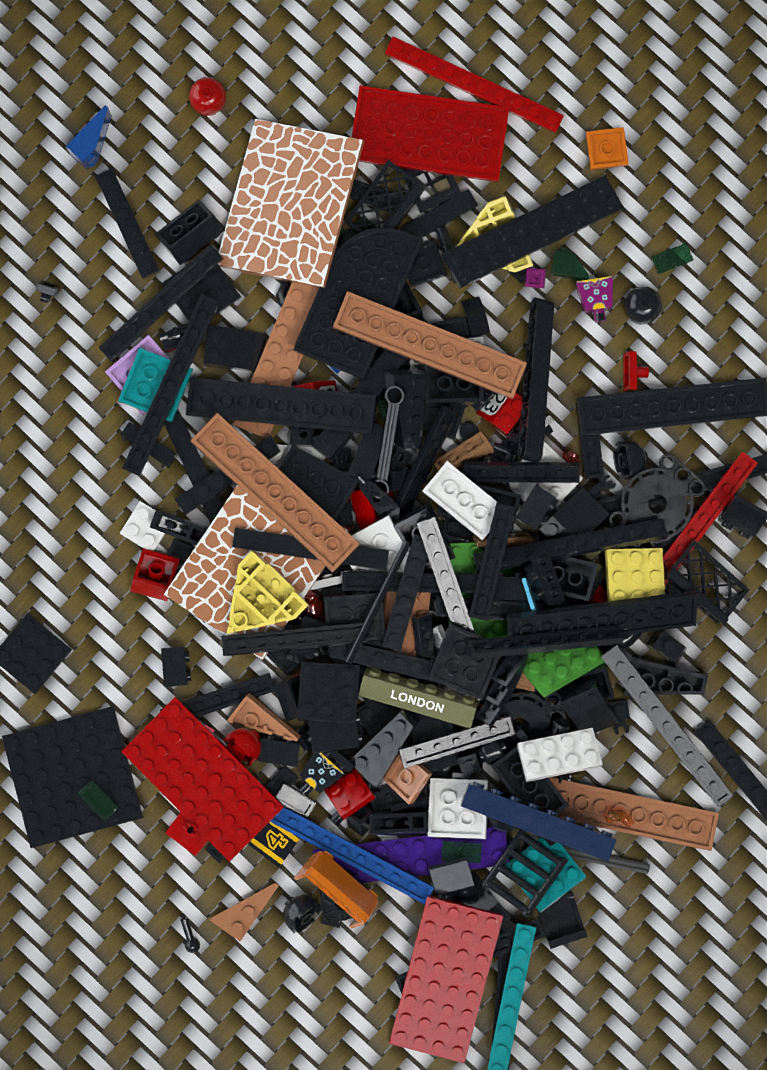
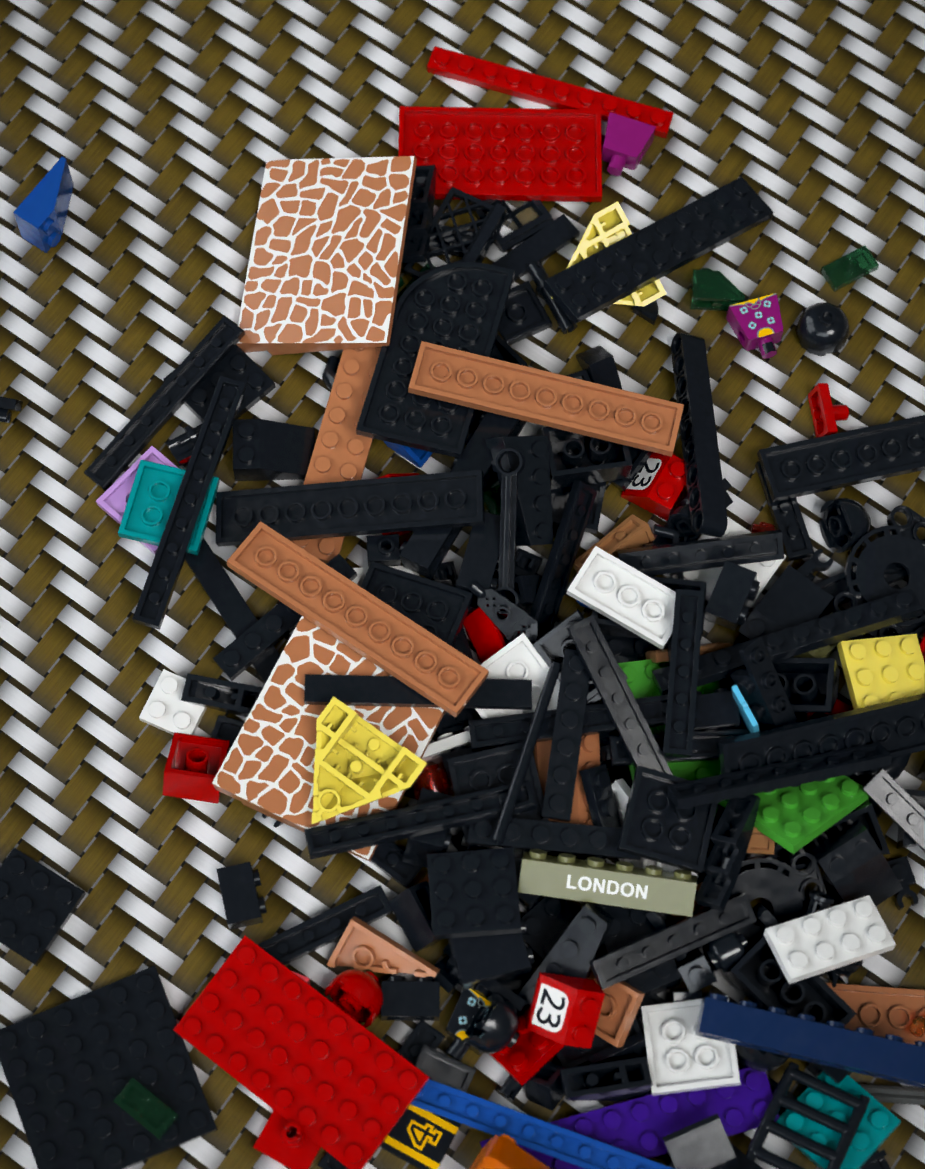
camera: 10 degrees left, 15 degrees down
black plate [95,168,160,279] -> none
black container [121,422,177,469] -> none
black slope [154,200,225,265] -> none
red cylinder [189,77,227,116] -> none
clear green plate [442,841,482,863] -> none
black tile [460,423,479,441] -> none
magenta tile [525,268,546,289] -> none
orange plate [586,127,629,170] -> none
none -> black slope [402,165,436,263]
none -> black cylinder [464,993,520,1054]
none -> red slope [526,972,605,1049]
none -> magenta torso [602,112,656,176]

